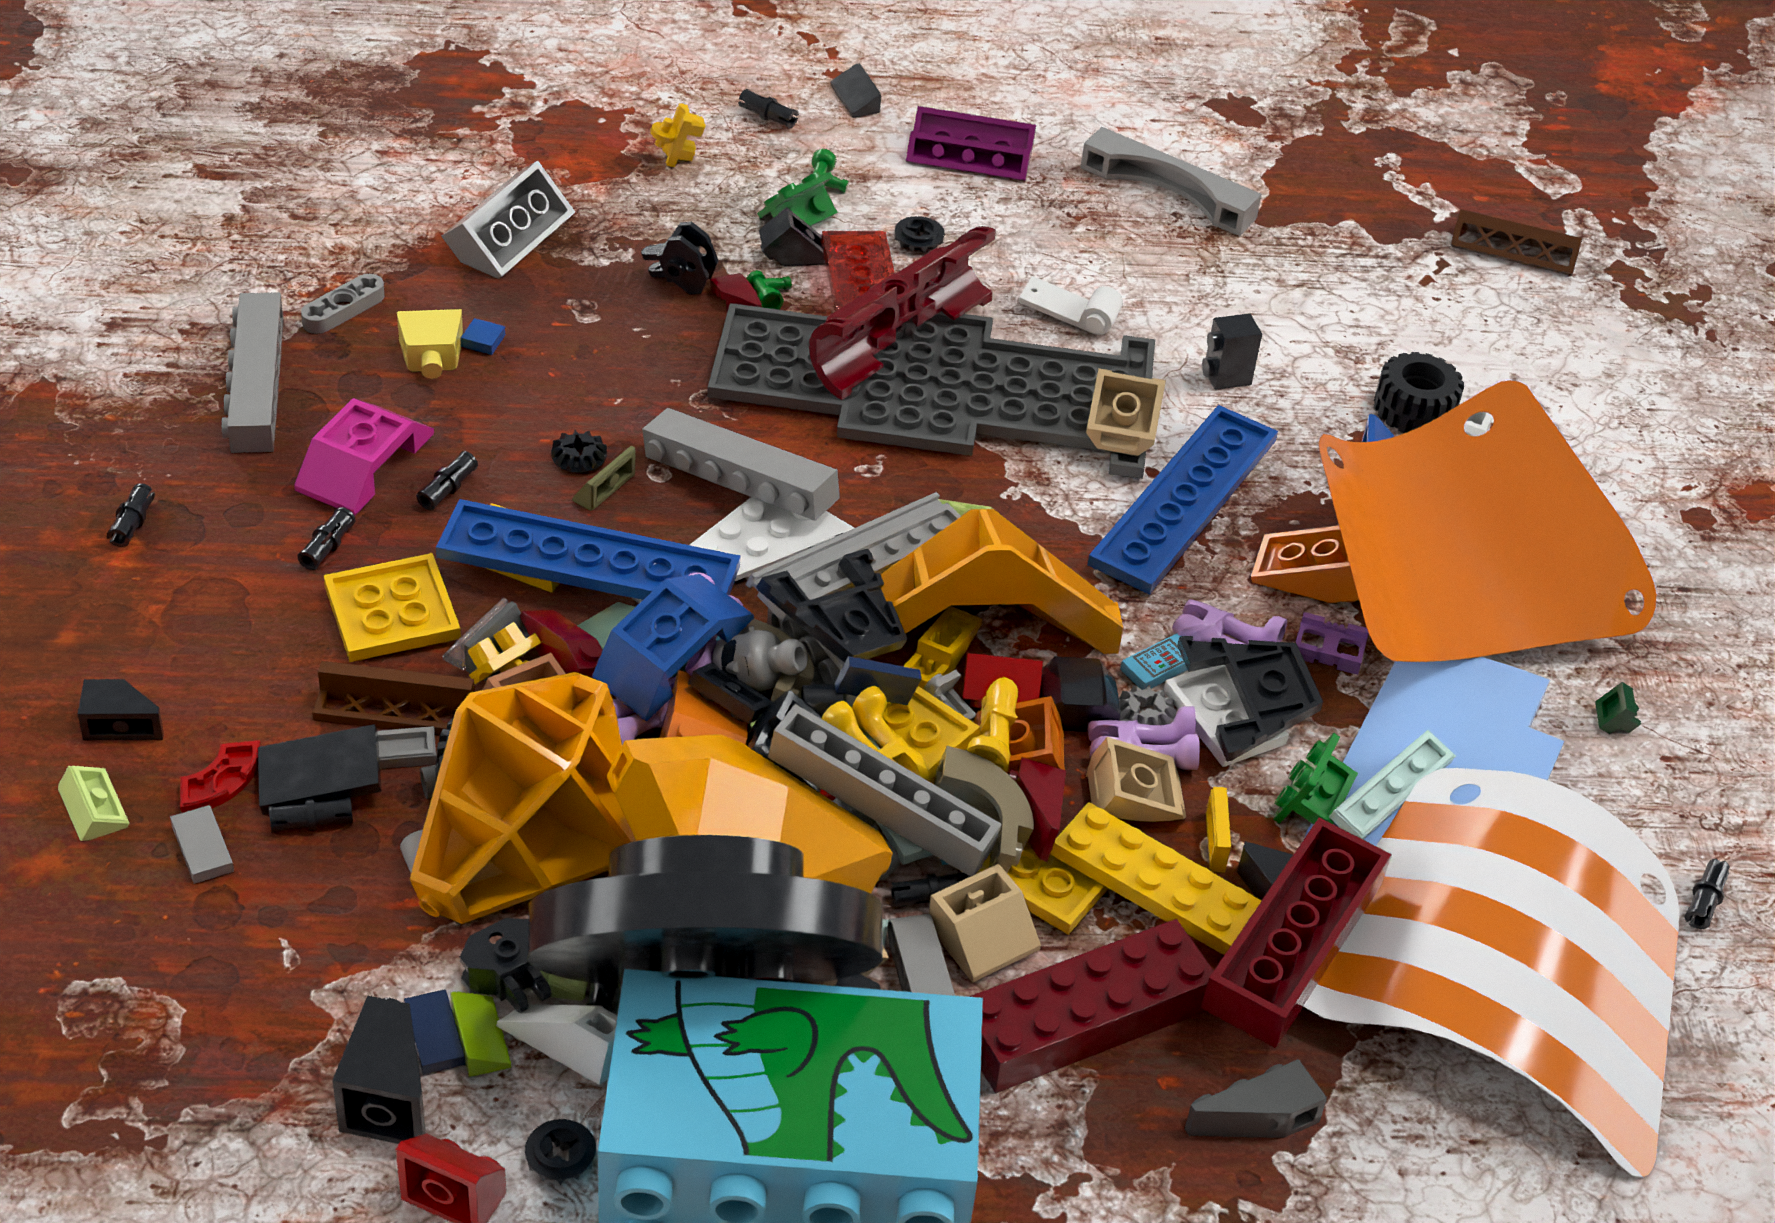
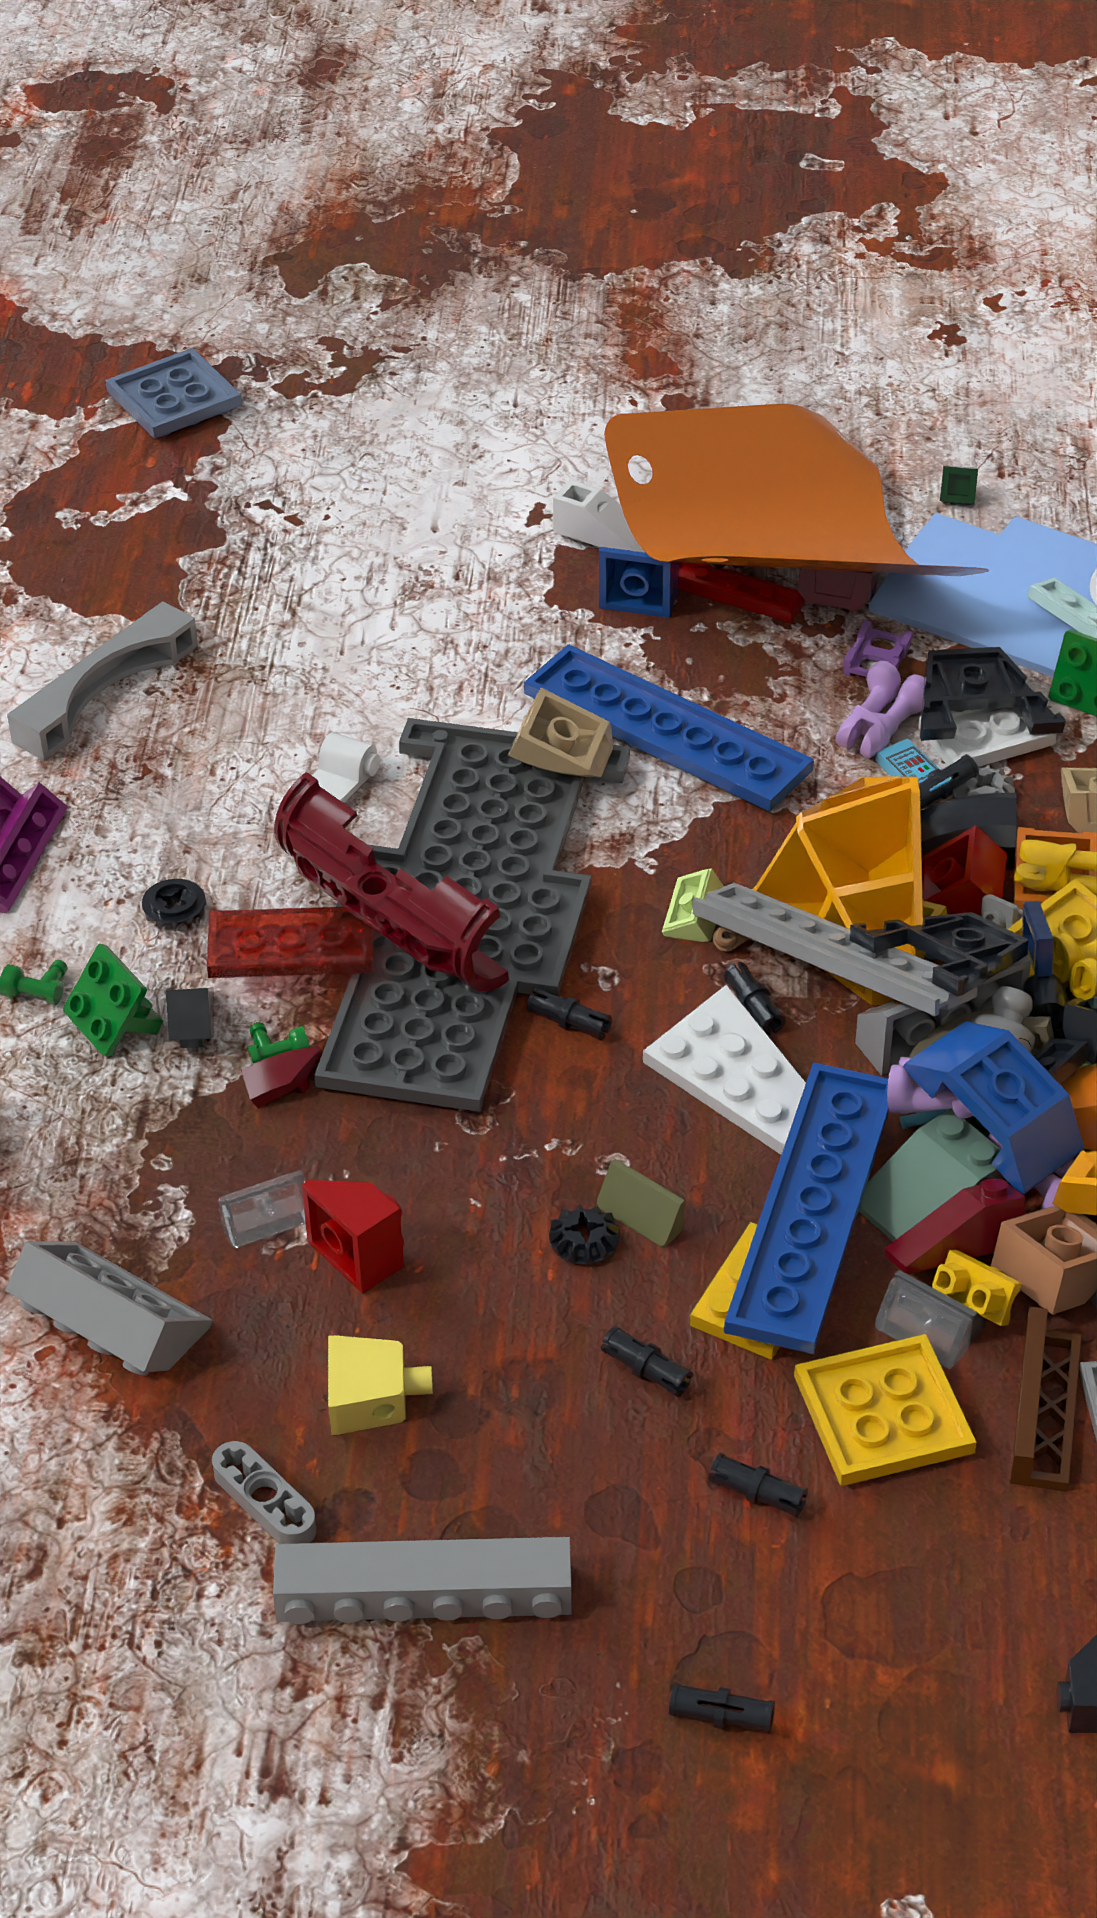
camera: 80 degrees left, 0 degrees up
dark pink slope [294,398,434,515] -> none
blue tile [461,318,505,355] -> none
black hinge [641,221,719,295] -> none
light grey brick [642,408,840,521] -> none
lavender piece [1088,706,1200,770] -> none
black brick [1202,313,1262,390] -> none
orange slope [1251,525,1359,603] -> none
black tyre [1374,352,1464,433] -> none
reddish brown fence [1450,209,1582,276] -> none
none -> sand blue plate [105,348,242,439]
none -> clear slope [218,1170,305,1248]
none -> red slope [301,1180,405,1294]
none -> black pin [527,987,612,1040]
none -> black pin [919,754,979,810]

